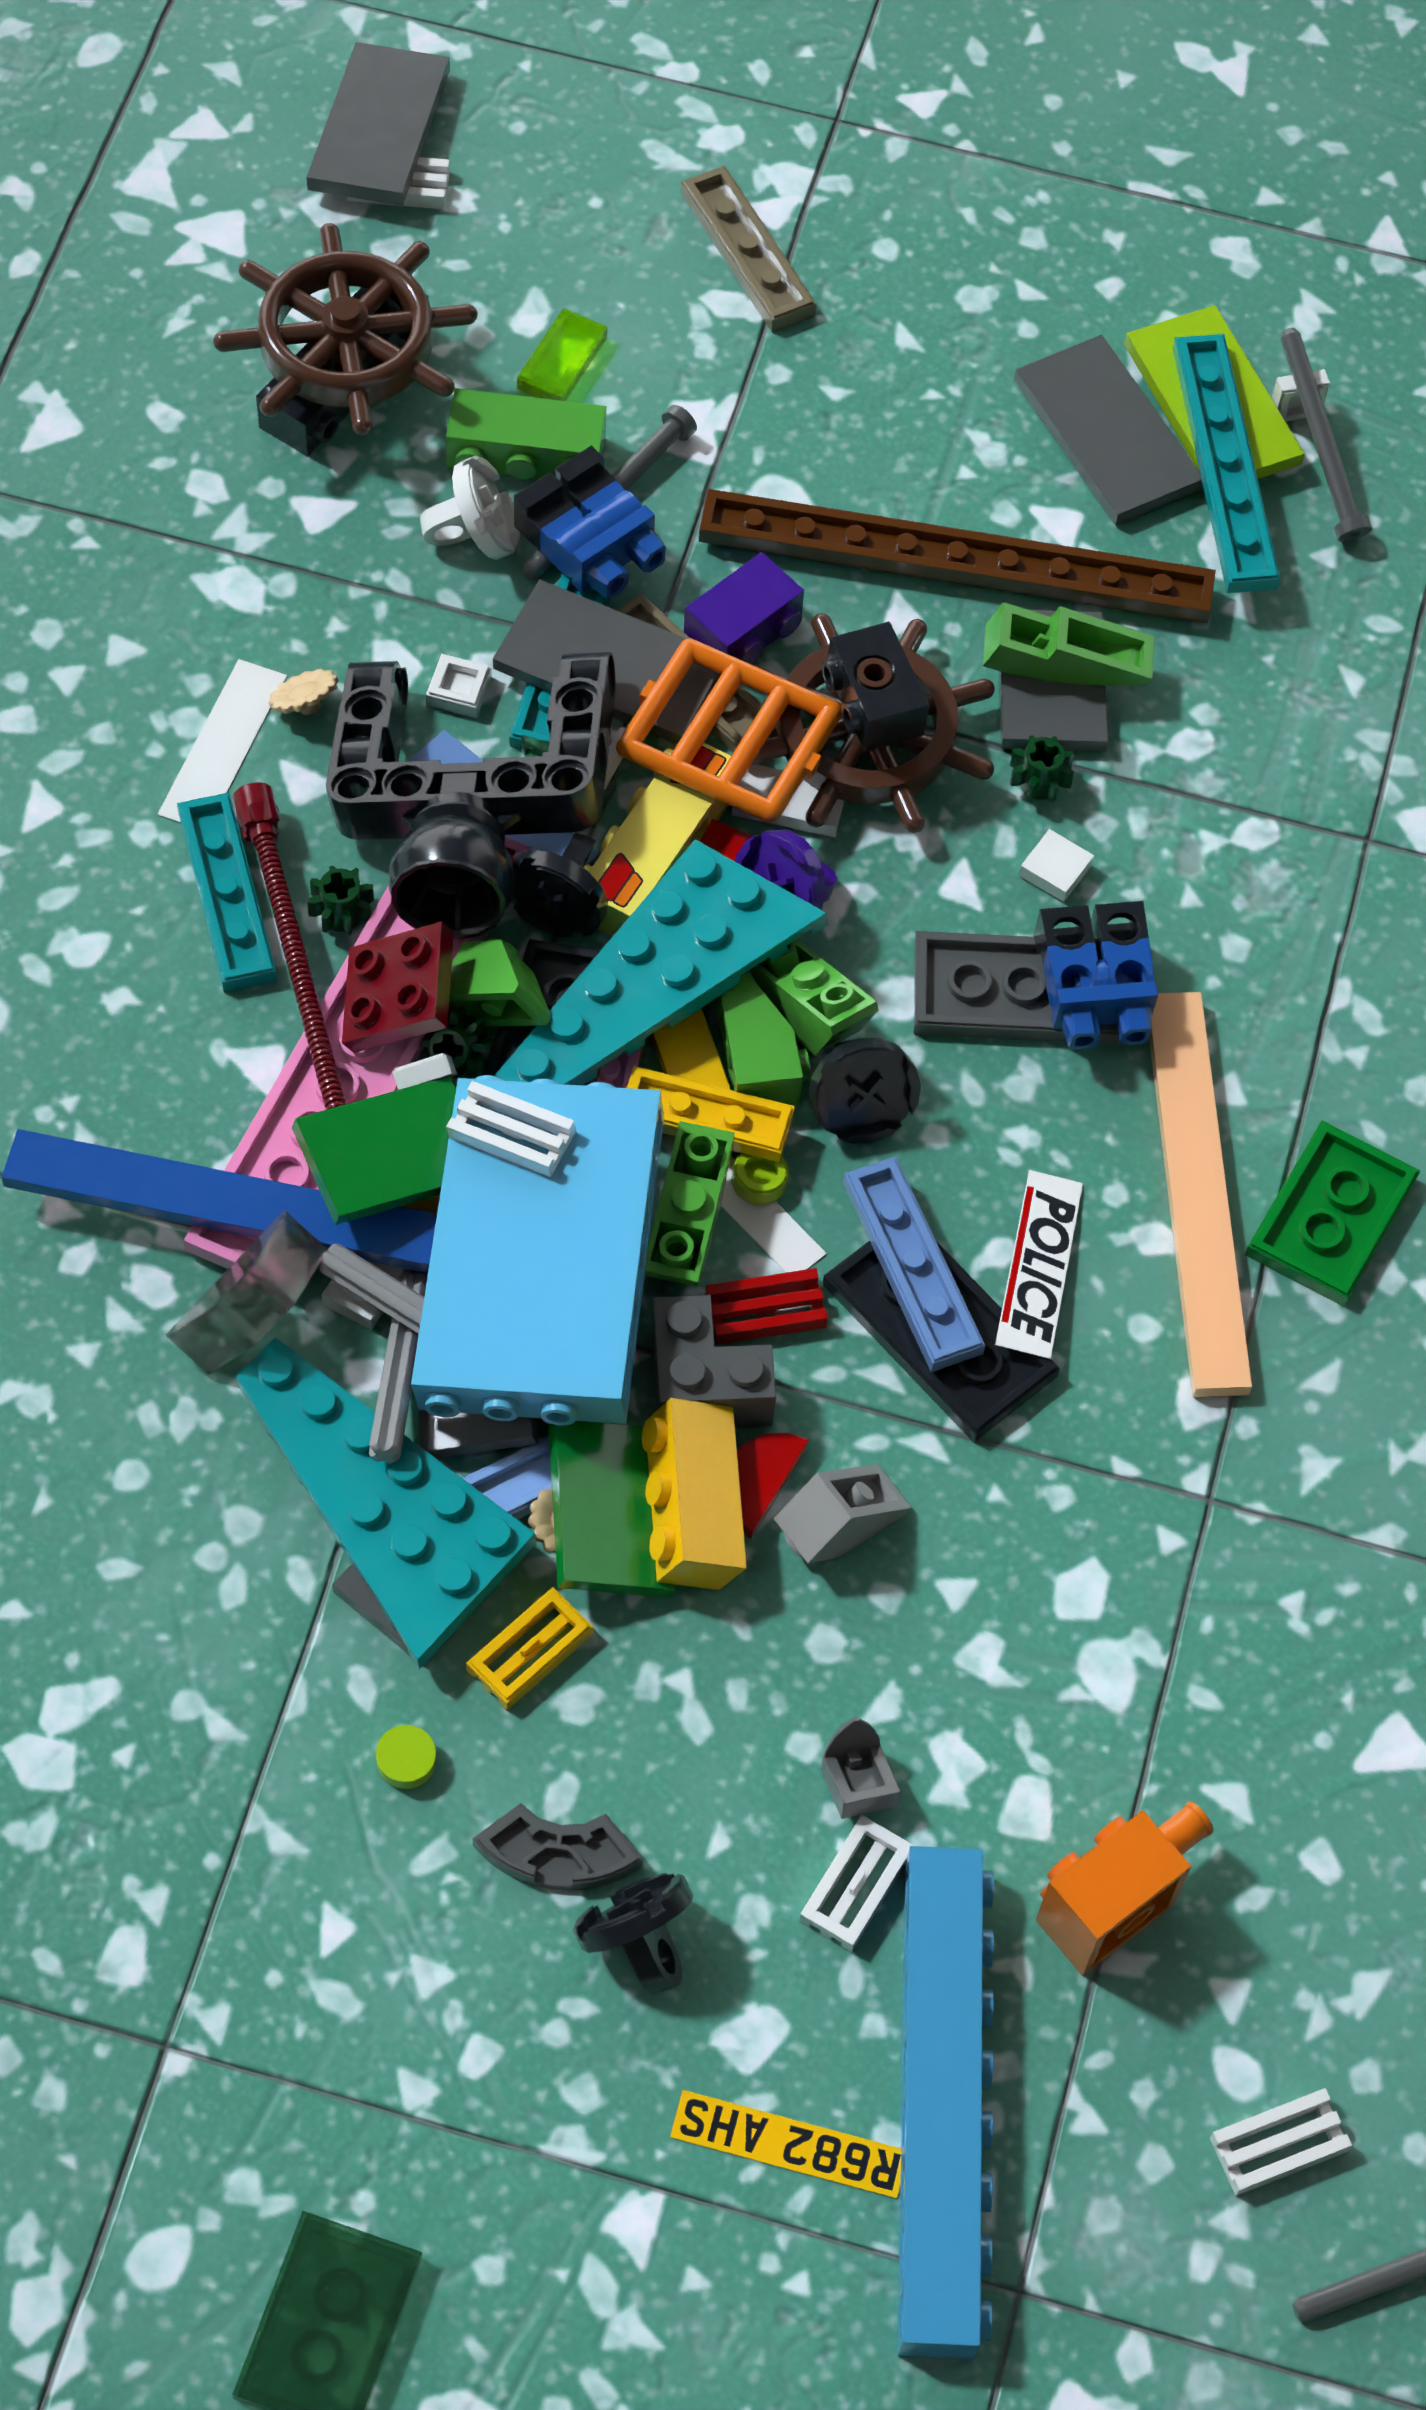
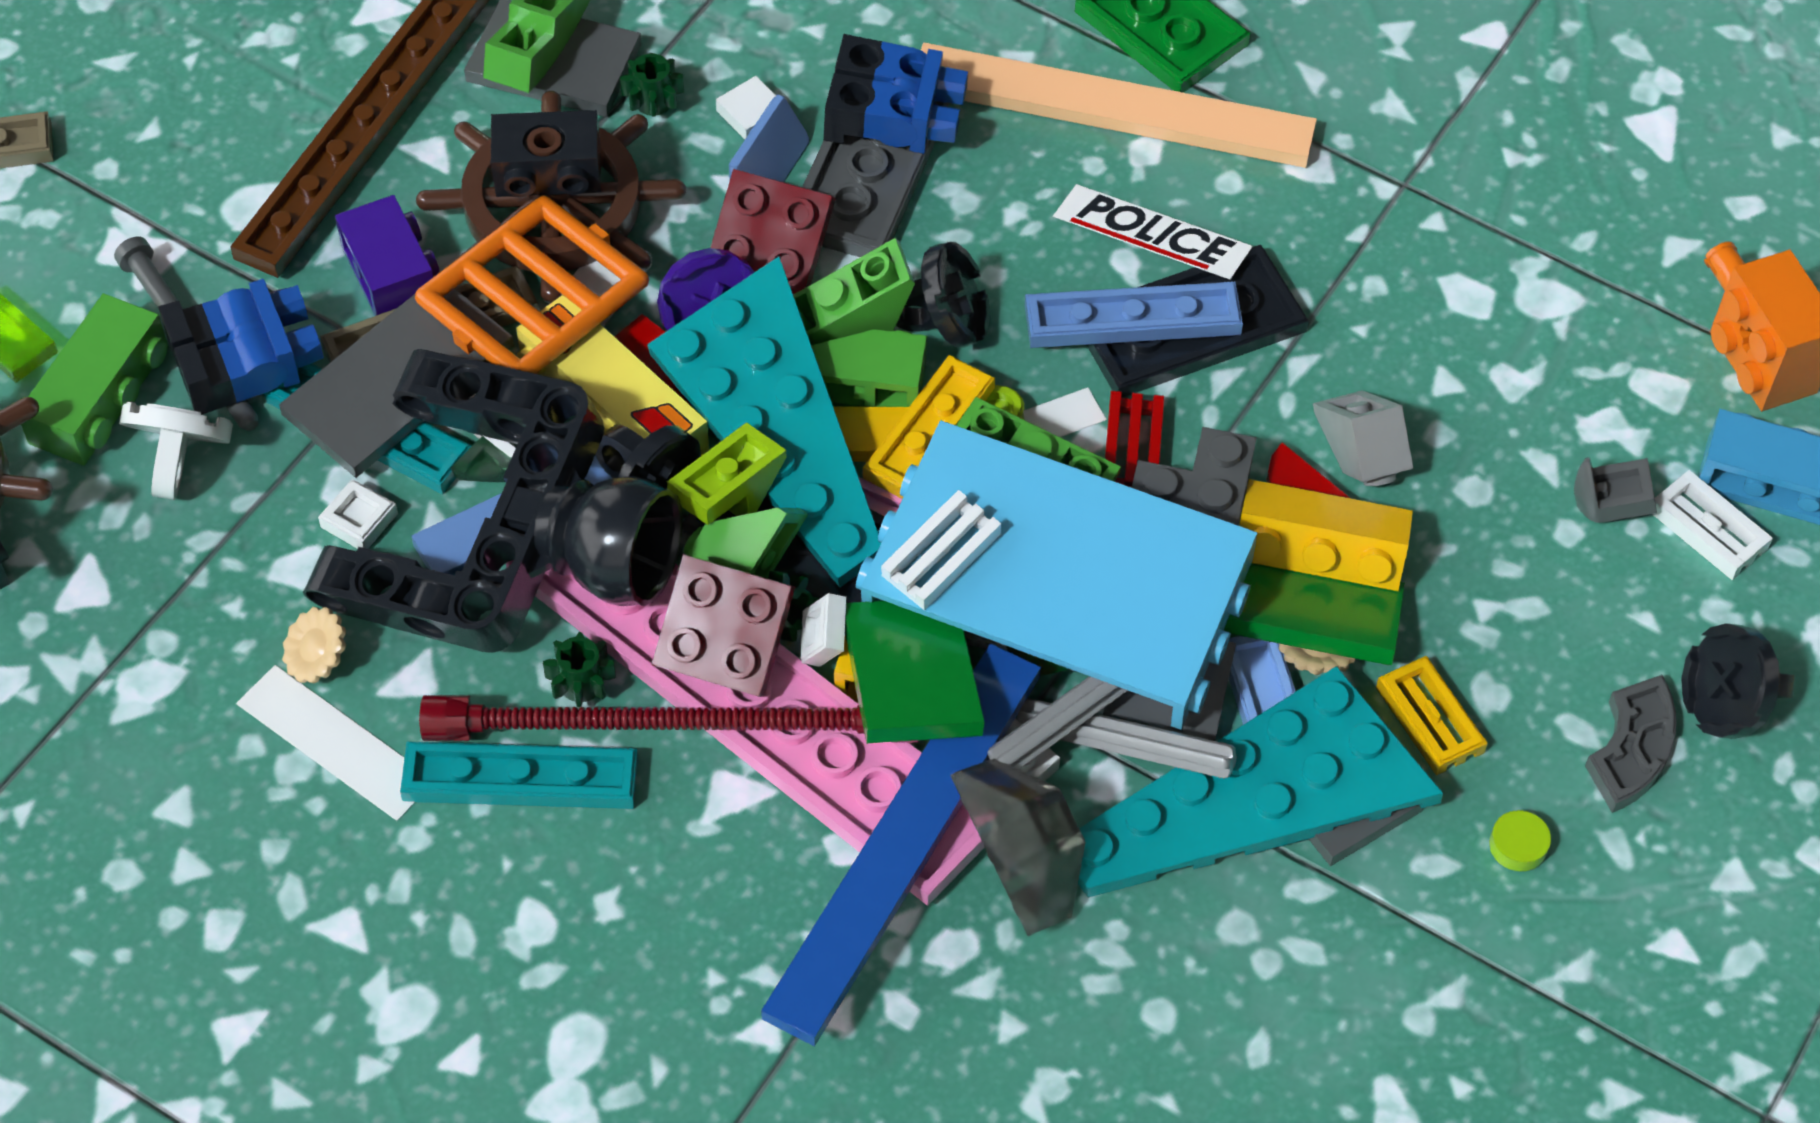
camera: 70 degrees left, 5 degrees down
none -> lime slope [667,422,787,525]
none -> dark red plate [710,169,836,295]
none -> medium blue slope [729,94,809,182]

